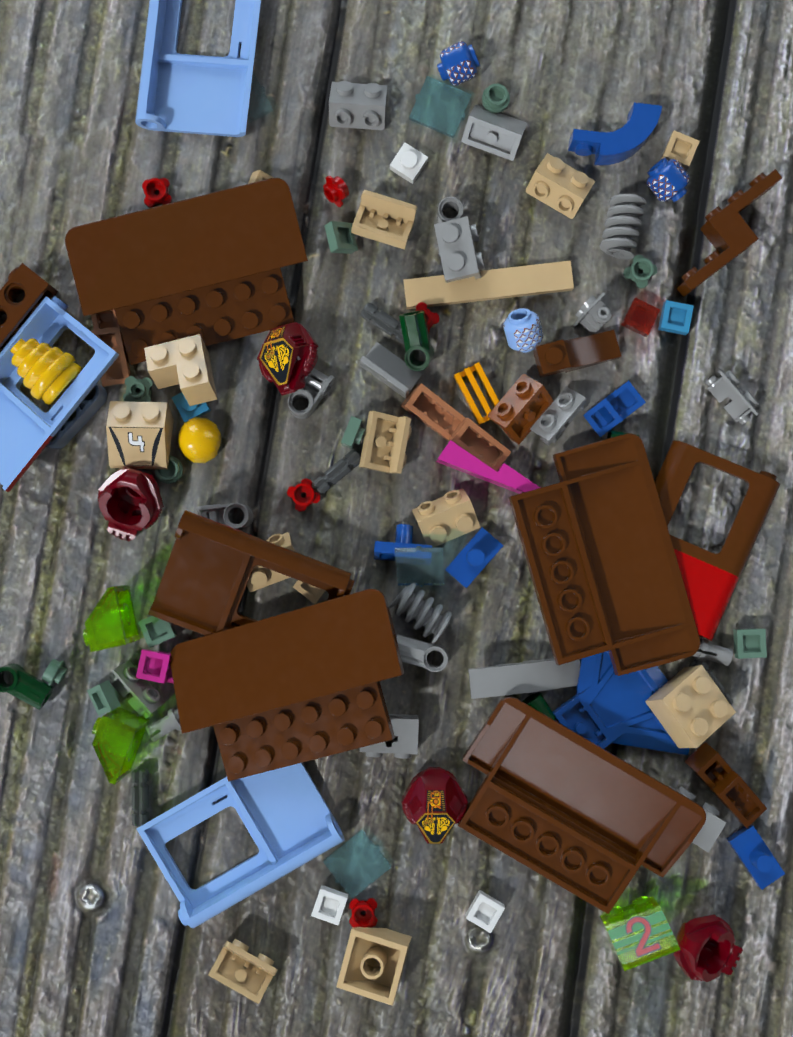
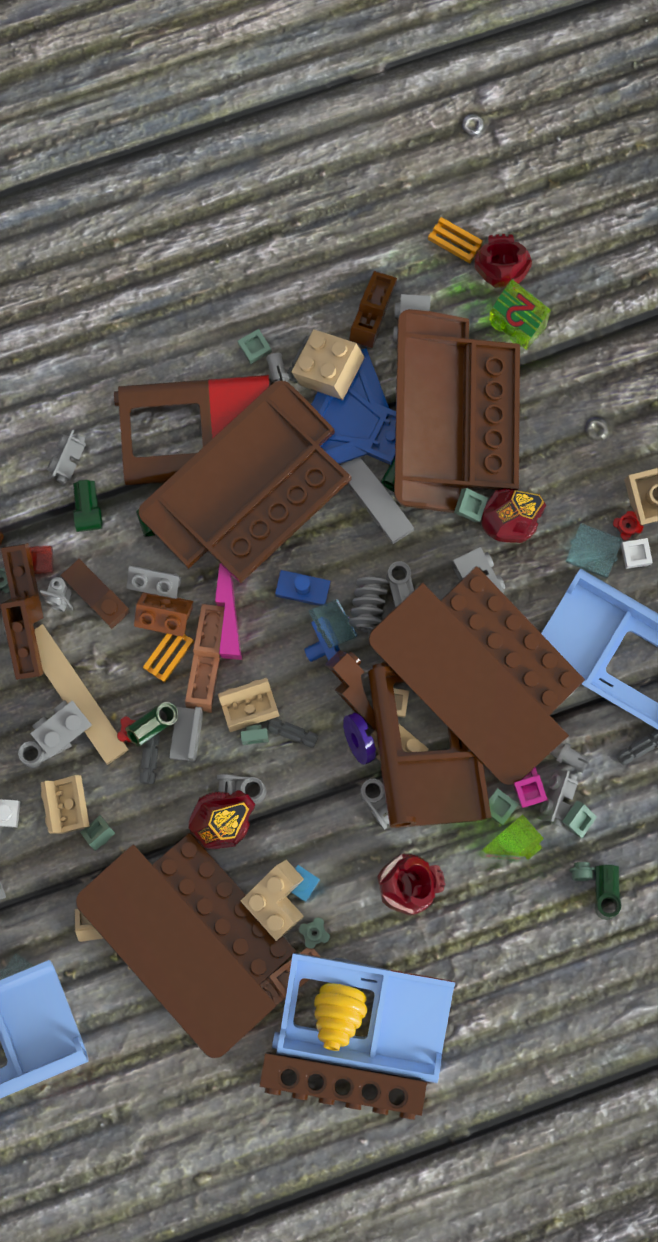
camera: 110 degrees left, 10 degrees down
clear neon green slope [92,707,150,785] -> none
tan slope [106,401,174,469] -> none
red plate [142,178,172,208] -> none
sand green plate [154,455,183,484] -> none
yellow hair [178,417,221,463] -> none
red plate [287,478,320,512] -> none
red plate [323,176,349,207] -> none
tan bracket [412,489,481,548] -> none
white plate [465,890,505,933] -> none
light blue head [503,308,543,353] -> none
blue slope [583,380,646,437] -> none
dark azure plate [658,300,694,335] -> none
blue tile [726,824,785,890] -> none
none -> reddish brown bracket [0,543,44,680]
none -> dark green piece [73,480,103,532]
none -> reddish brown slope [325,650,376,731]
none -> dark purple tile [343,713,376,765]
none -> light orange tile [428,217,483,264]
none -> sand green plate [454,488,488,522]

